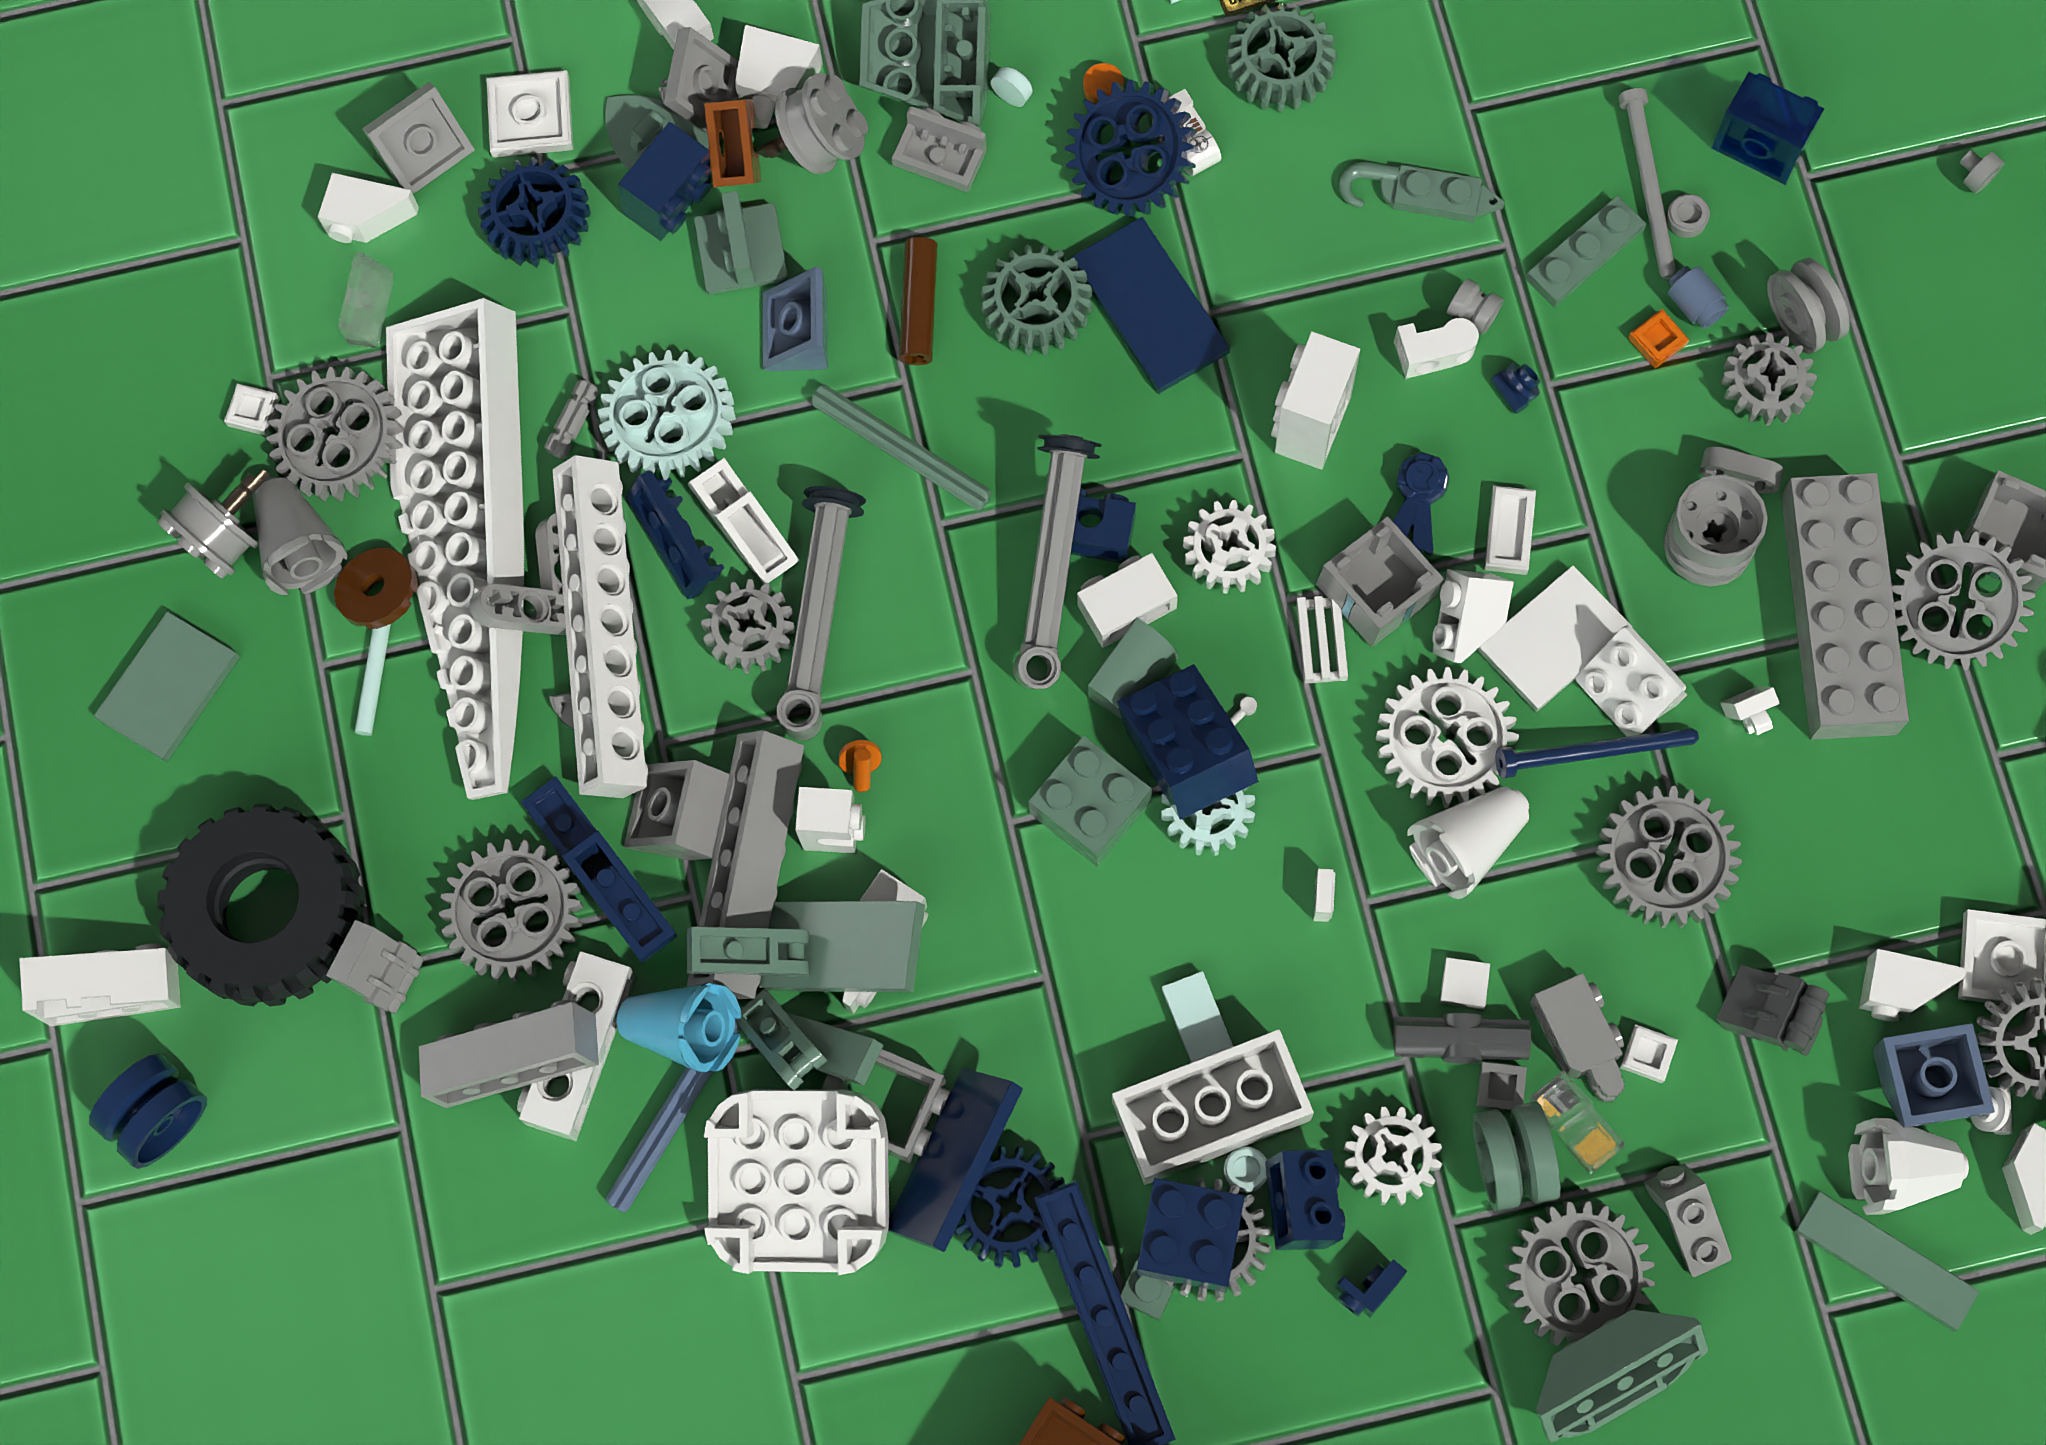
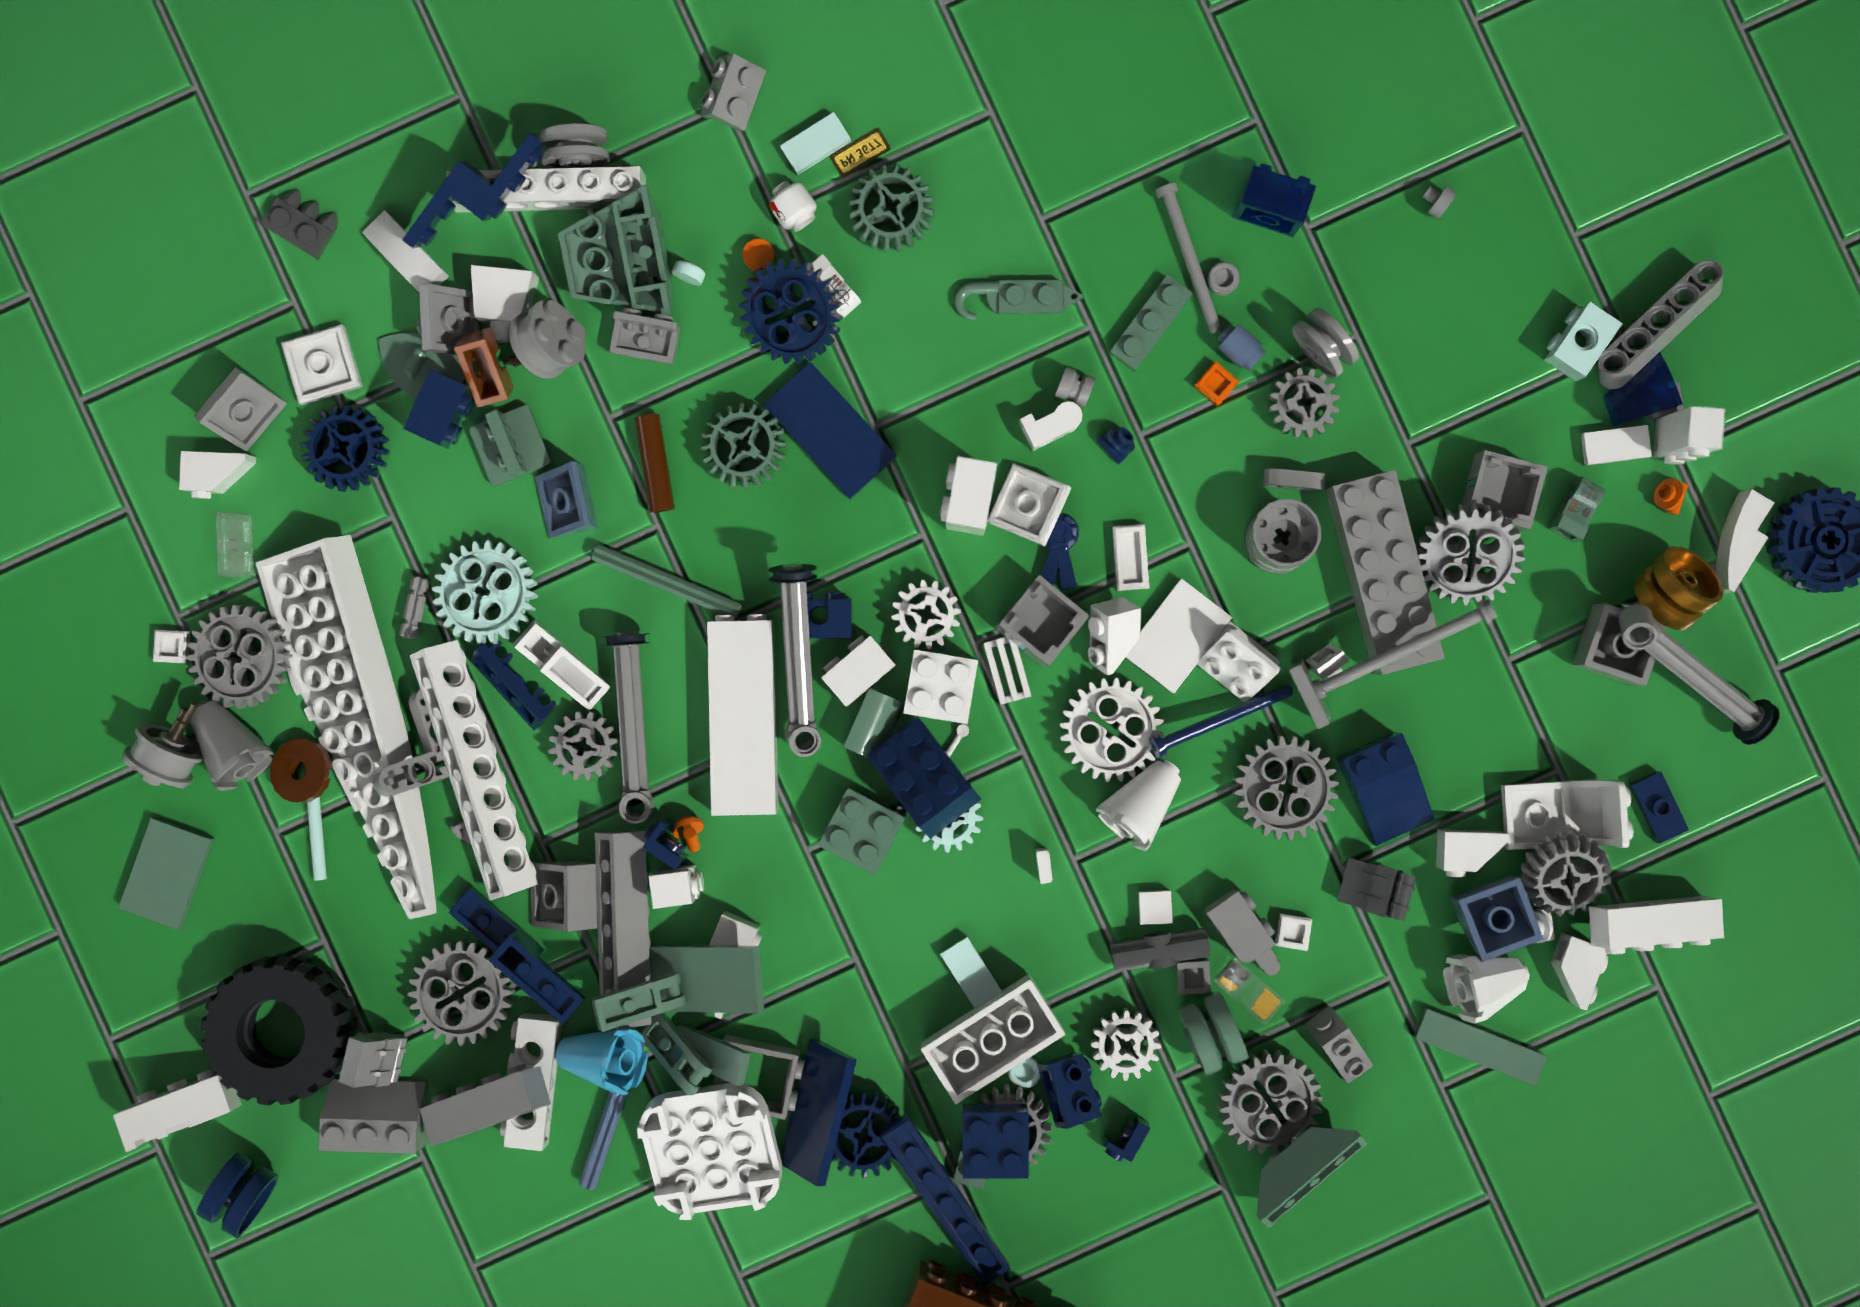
camera: 15 degrees left, 15 degrees up
none -> light grey slope [319,1078,428,1154]
none -> dark blue bracket [643,818,688,870]
none -> white brick [707,614,778,816]
none -> white head [769,181,817,232]
none -> white brick [904,649,978,724]
none -> white tile [987,463,1071,547]
none -> light grey tile [1289,599,1497,729]
none -> dark blue slope [1335,732,1435,846]

